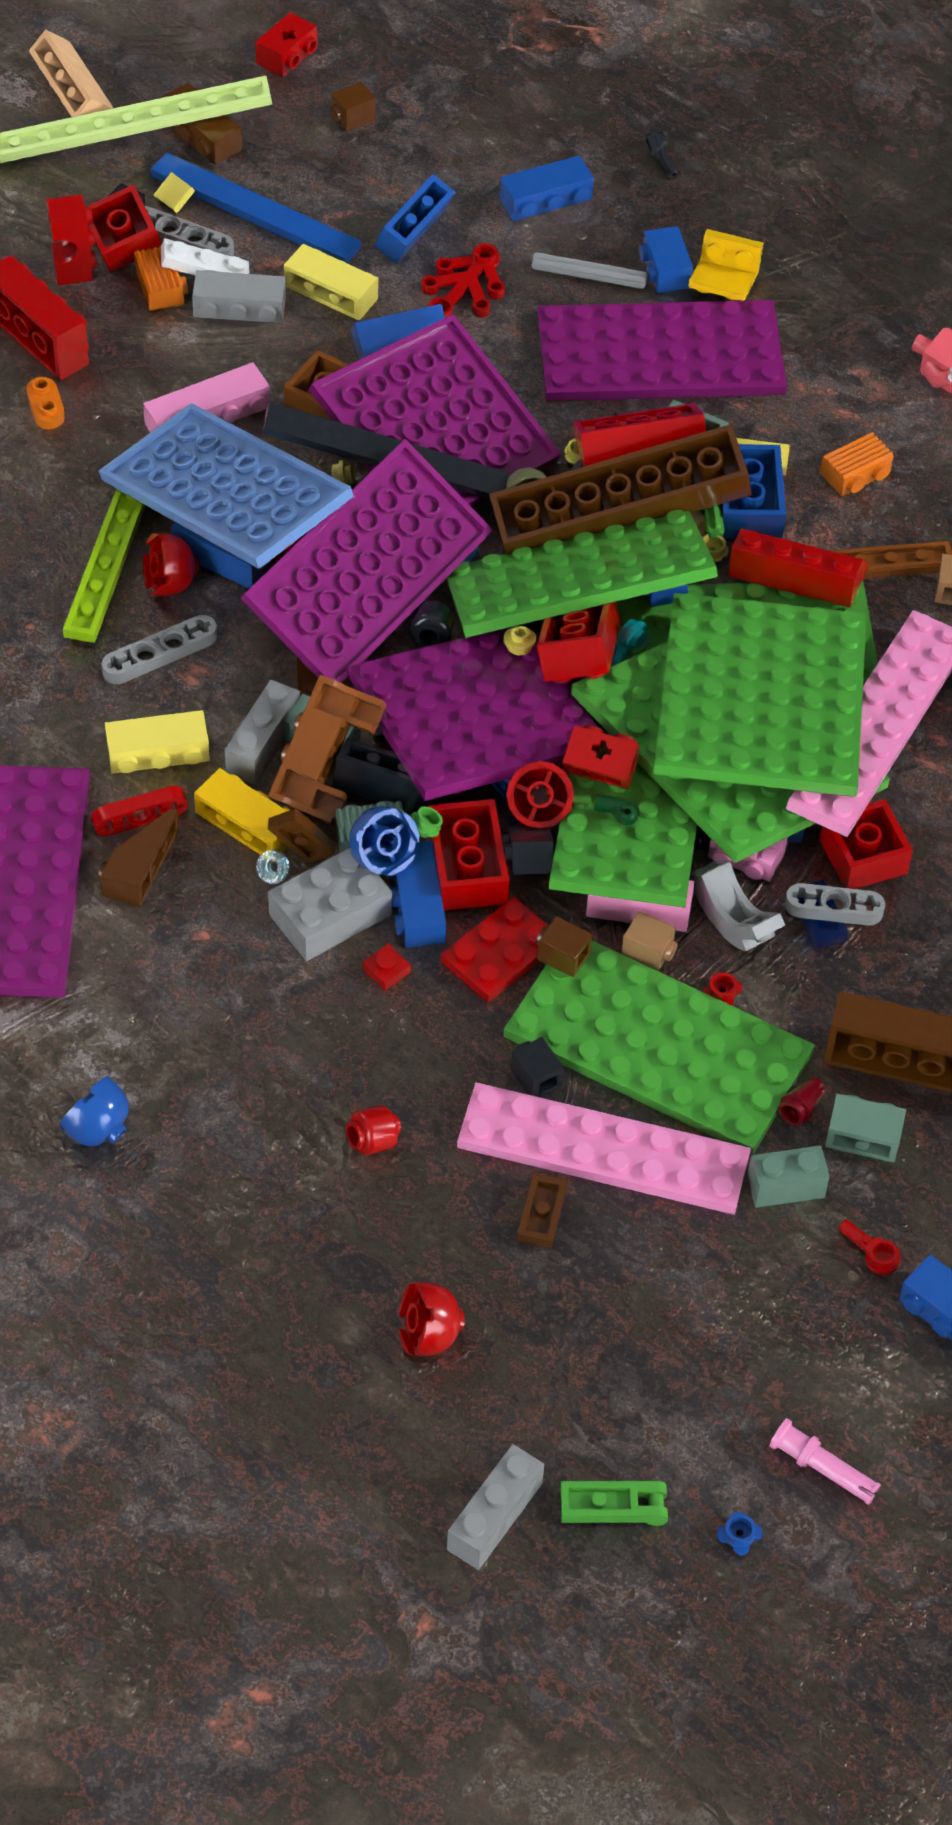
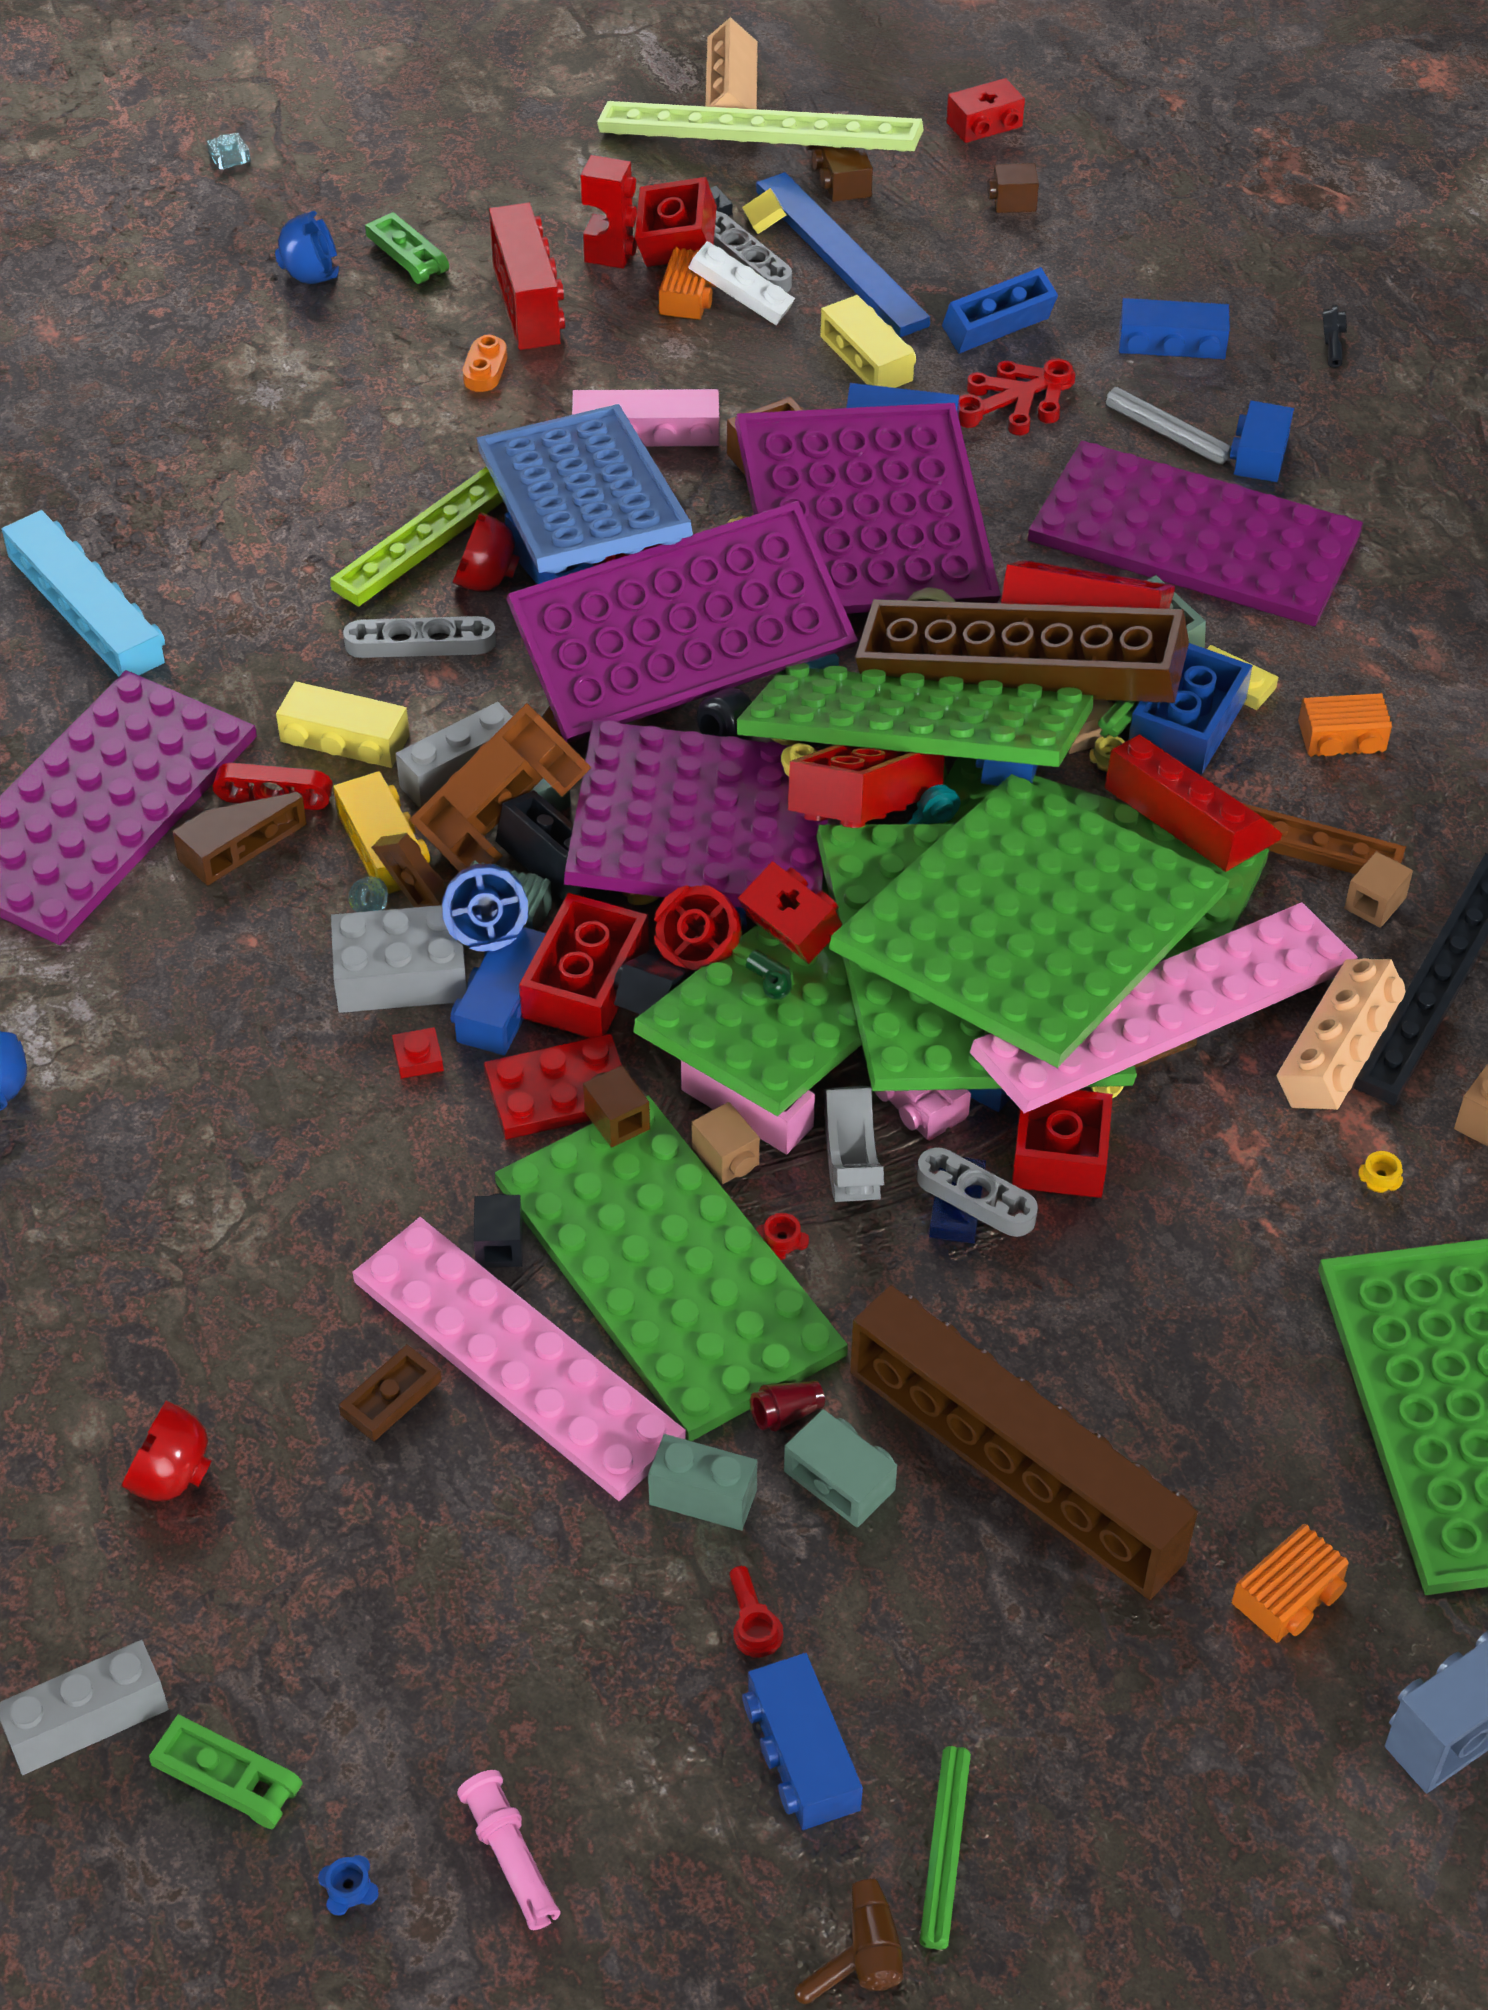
camera: 30 degrees right, 5 degrees down
light grey brick [192,270,286,323] -> none
black tile [262,402,509,500] -> none
red head [346,1105,401,1155] -> none
bright green plate [410,806,443,838] -> none
yellow bracket [688,229,764,301] -> none

